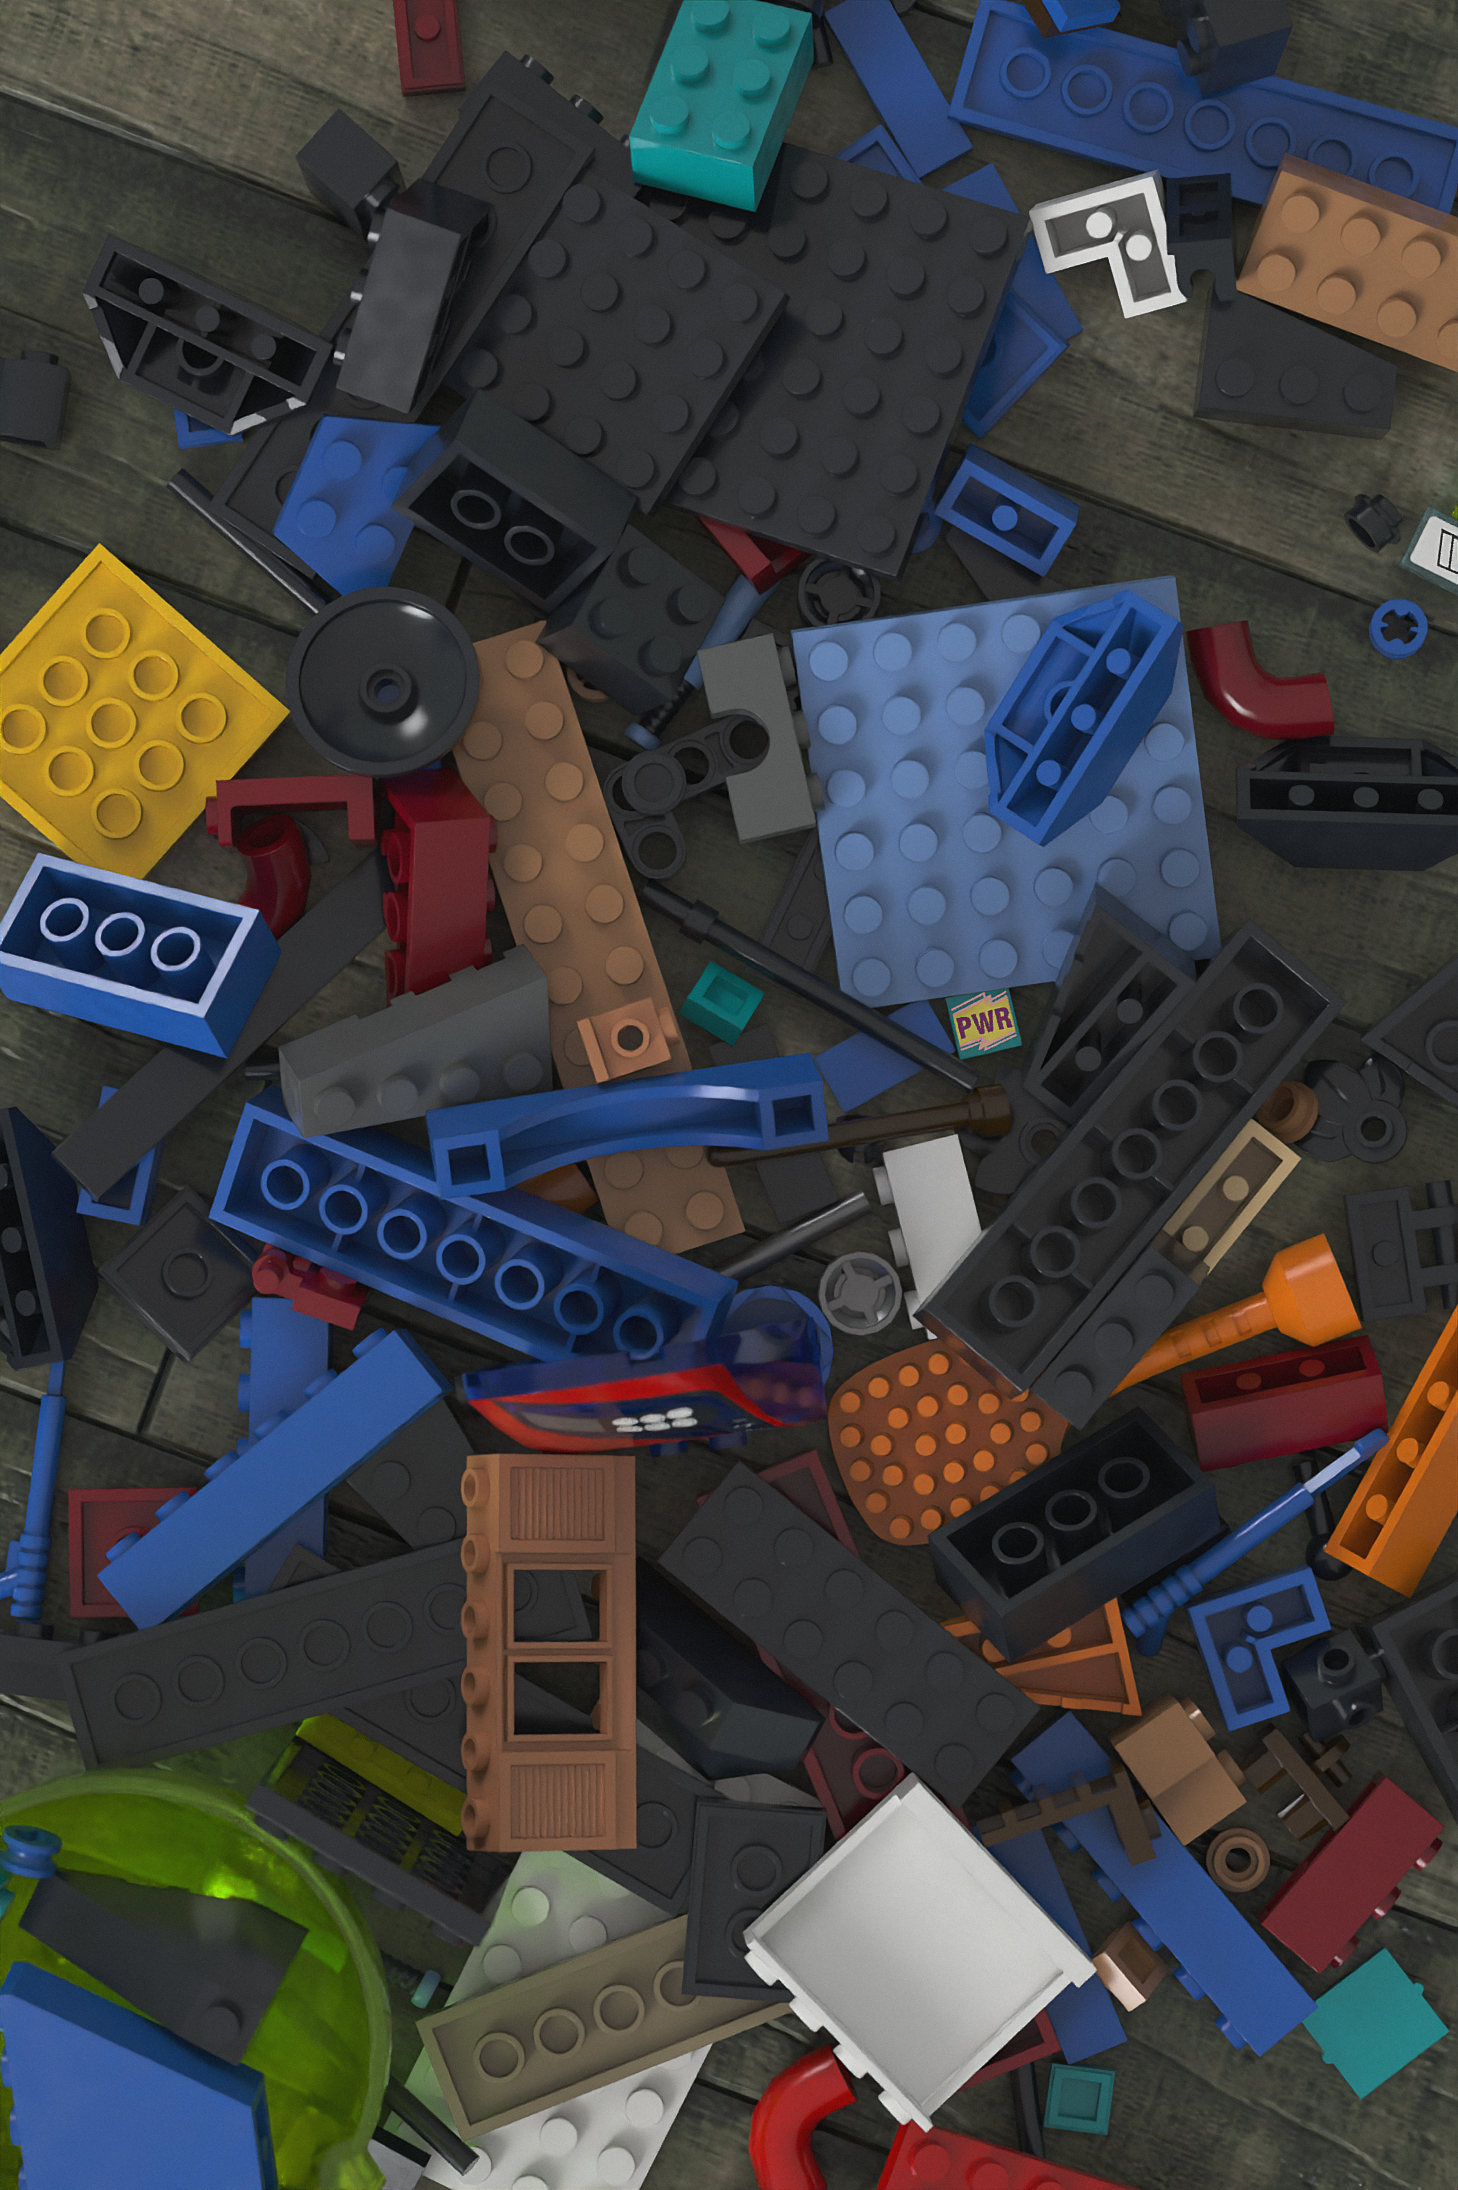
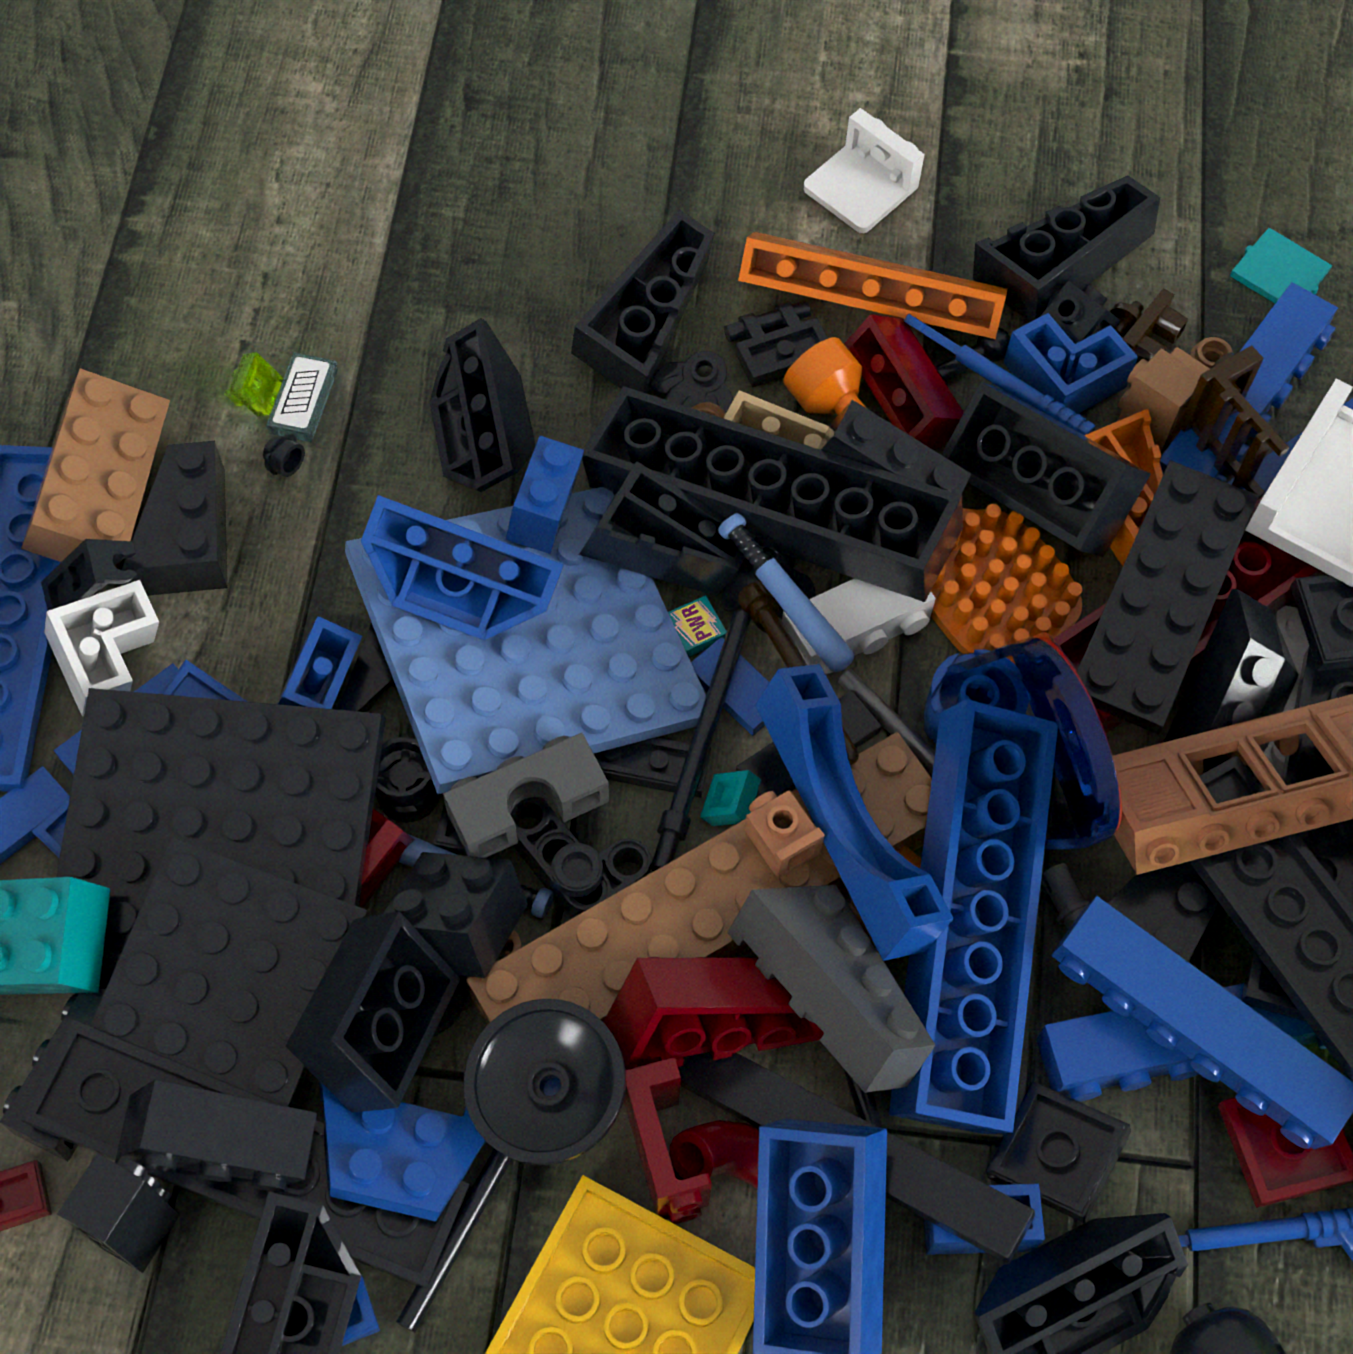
camera: 105 degrees left, 25 degrees down
dark red plate [252,1243,374,1331] -> none
flat silver wheel [817,1251,902,1336] -> none
medium nougat plate [1091,1920,1170,2012] -> none
dark red cylinder [1185,620,1334,740] -> none
dark red brick [1255,1771,1445,1974] -> none
blue bush [1369,599,1428,660] -> none
none -> blue brick [505,435,584,554]
none -> medium blue piece [718,513,854,672]

